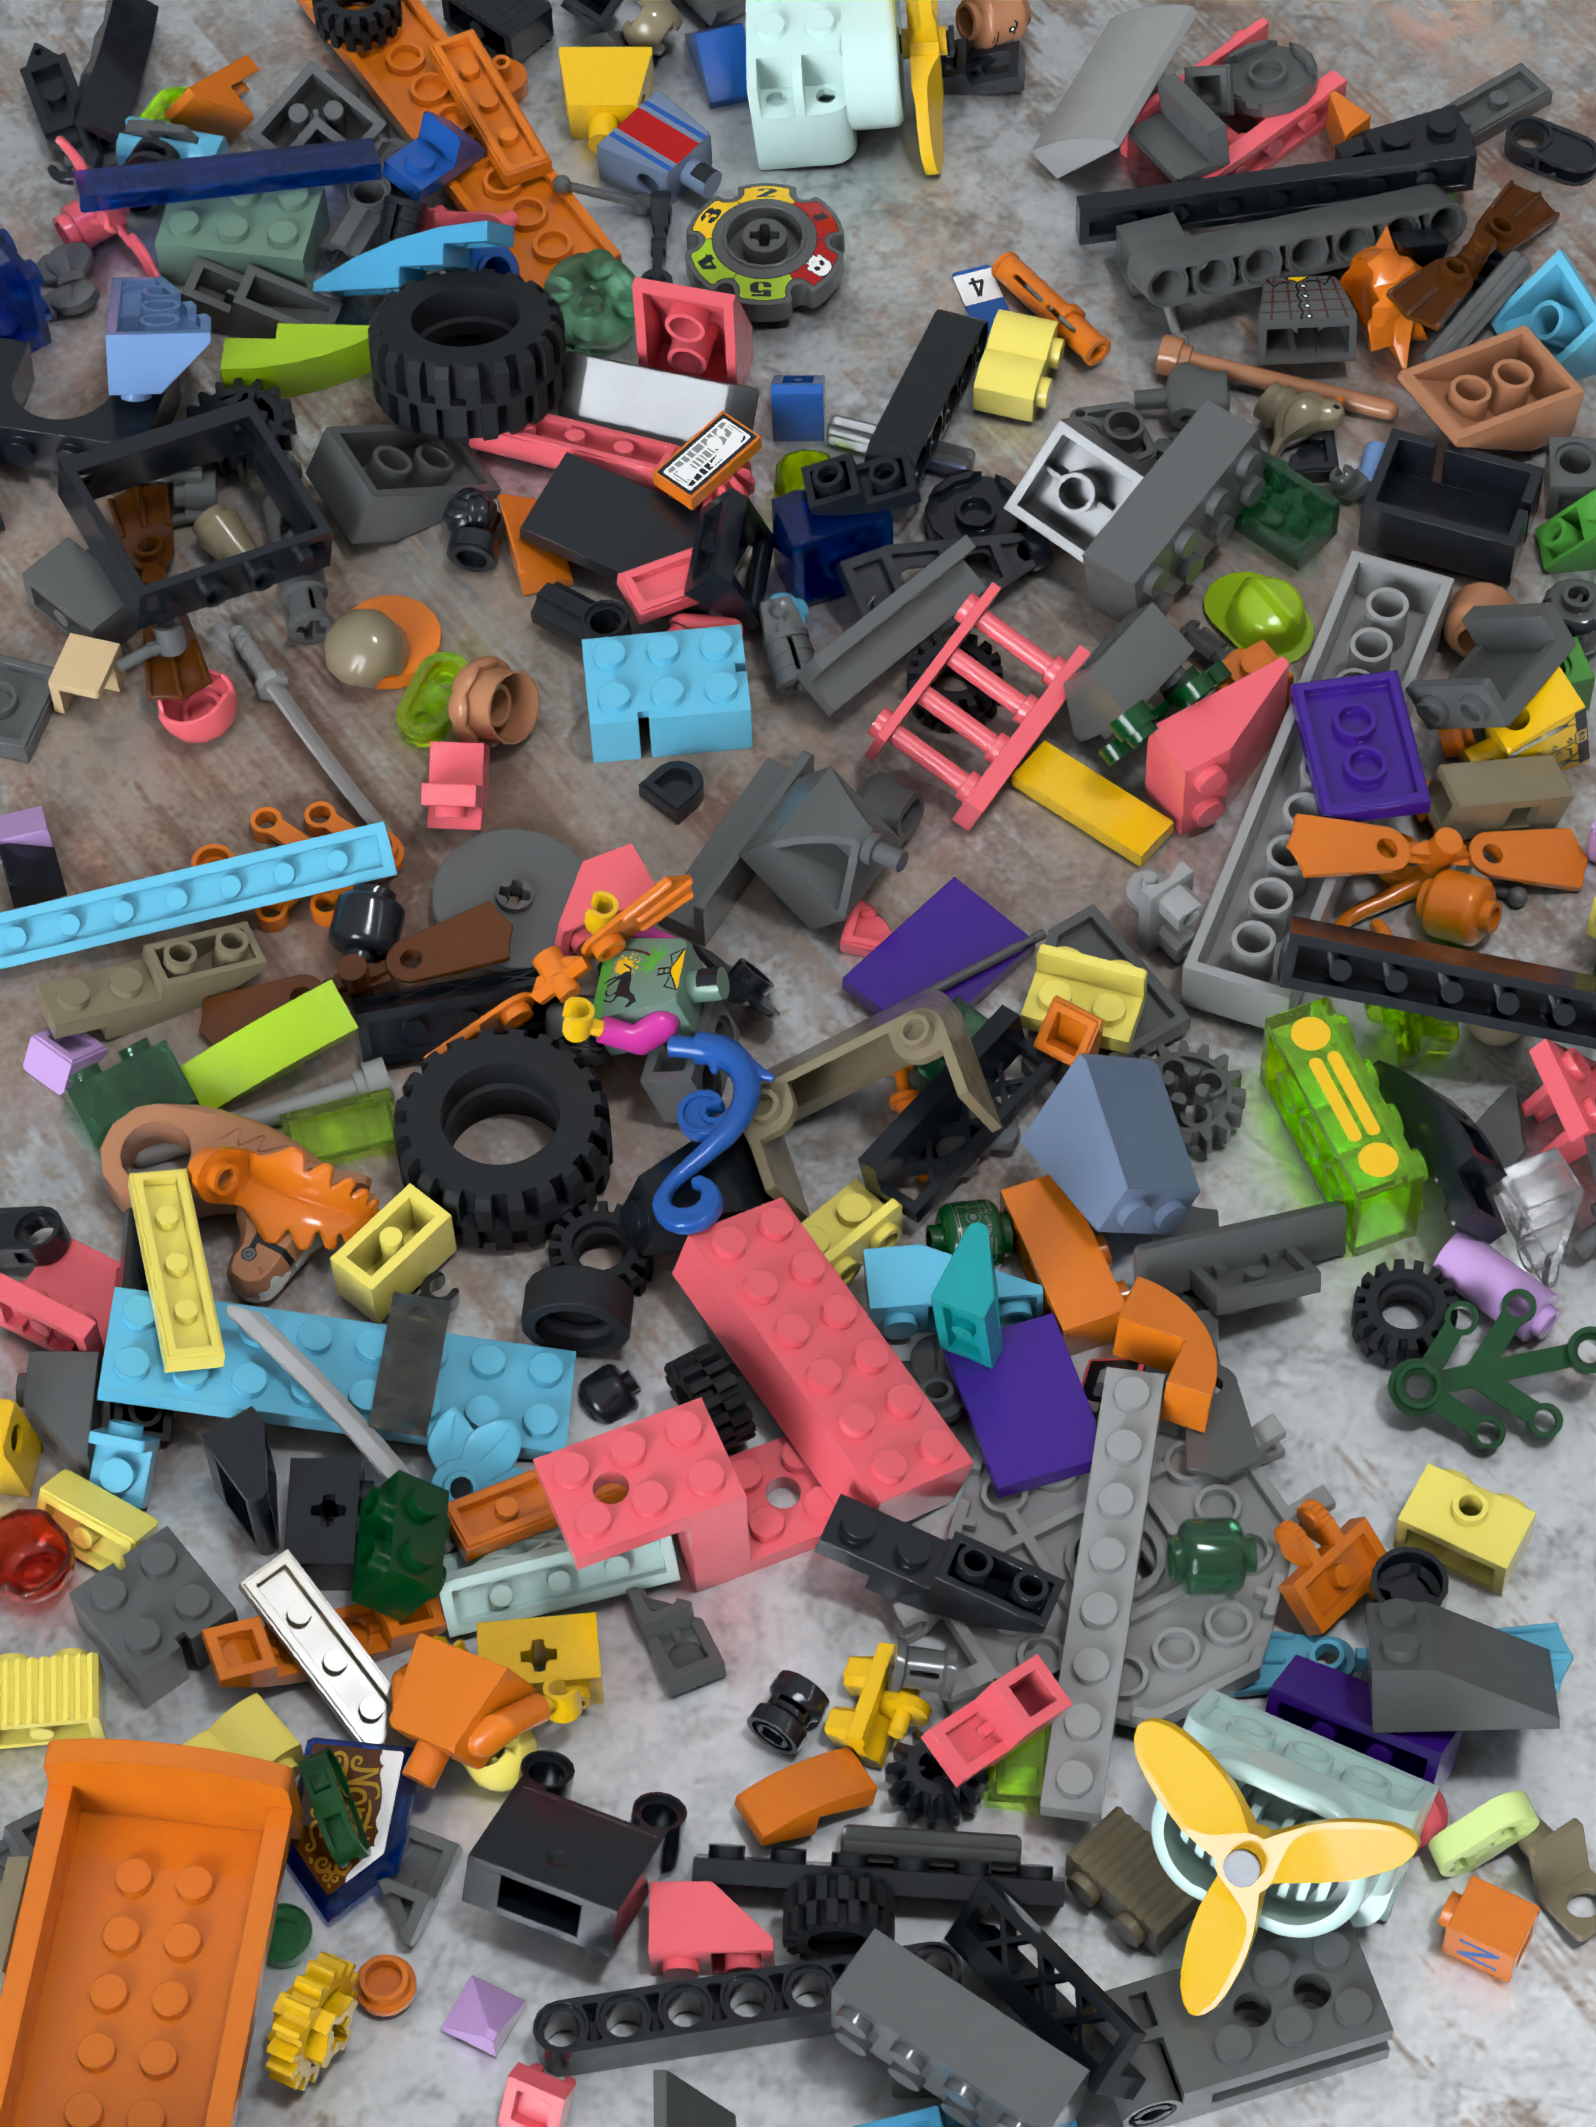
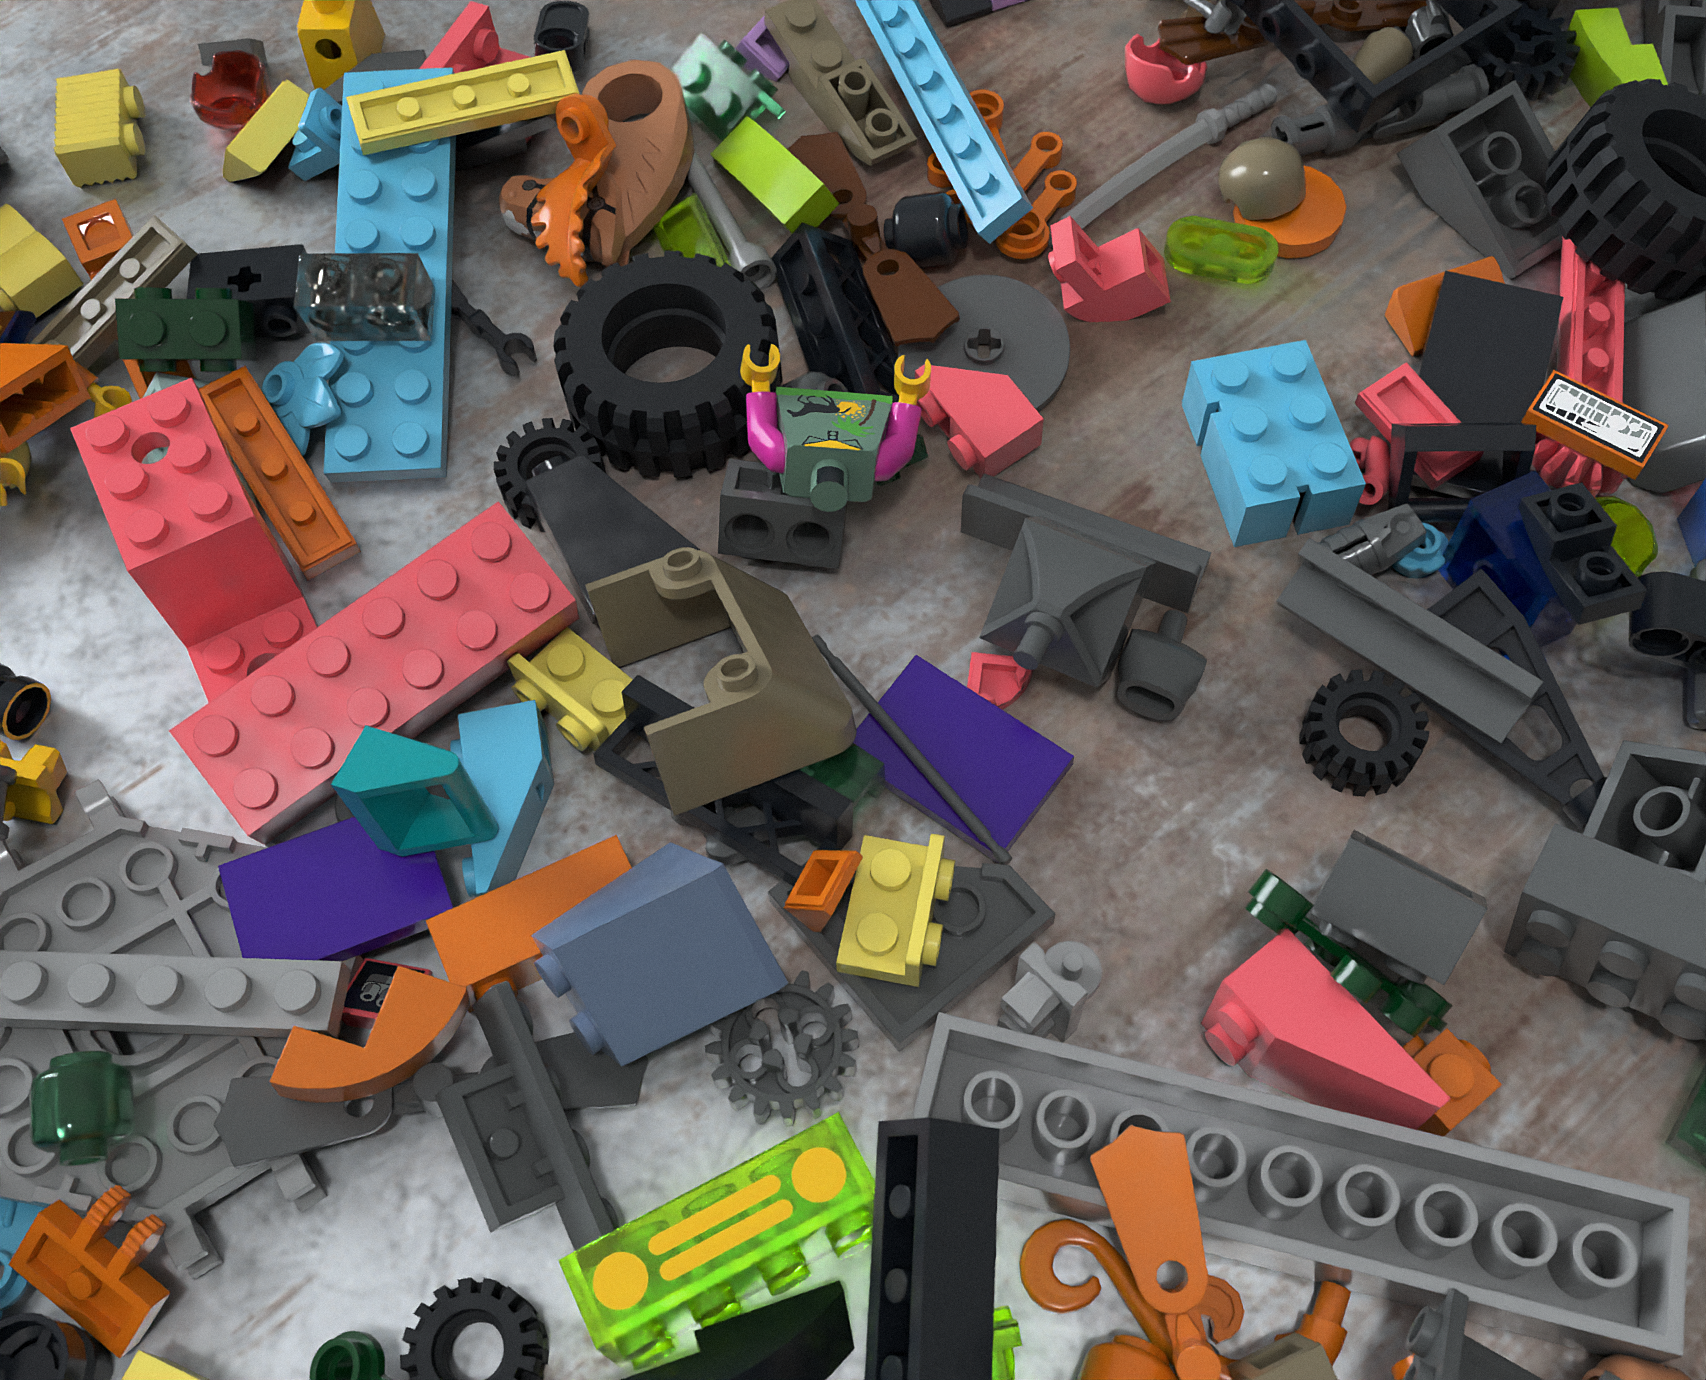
camera: 85 degrees right, 5 degrees up
dark grey piece [69,1526,239,1709] -> none
black tile [201,1406,280,1555] -> none
light grey sword [226,1305,457,1555] -> none
light yellow brick [330,1183,457,1324] -> none
orange piece [423,874,694,1059] -> none
black piece [443,487,501,534] -> none
black tile [447,527,502,572] -> none
nougat piece [447,656,540,750] -> none
yellow brick [476,1612,604,1710] -> none
black tyre [521,1265,634,1357] -> none
black piece [530,581,632,648] -> none
black piece [578,1364,641,1425] -> none
dark grey slope [626,1587,727,1697] -> none
black tile [639,761,704,825] -> none
blue plant [652,1031,775,1235] -> none
black tyre [664,1343,756,1451] -> none
black plate [693,944,780,1020] -> none
black slope [815,1494,1066,1633] -> none
coral fence [864,582,1091,832] -> none
black tile [924,471,1027,563] -> none
dark green head [925,1199,1013,1270] -> none
yellow tile [1012,740,1174,867] -> none
dark grey piece [1179,620,1236,668] -> none
lime piece [1203,572,1315,664] -> none
dark purple tile [1289,670,1431,822] -> none

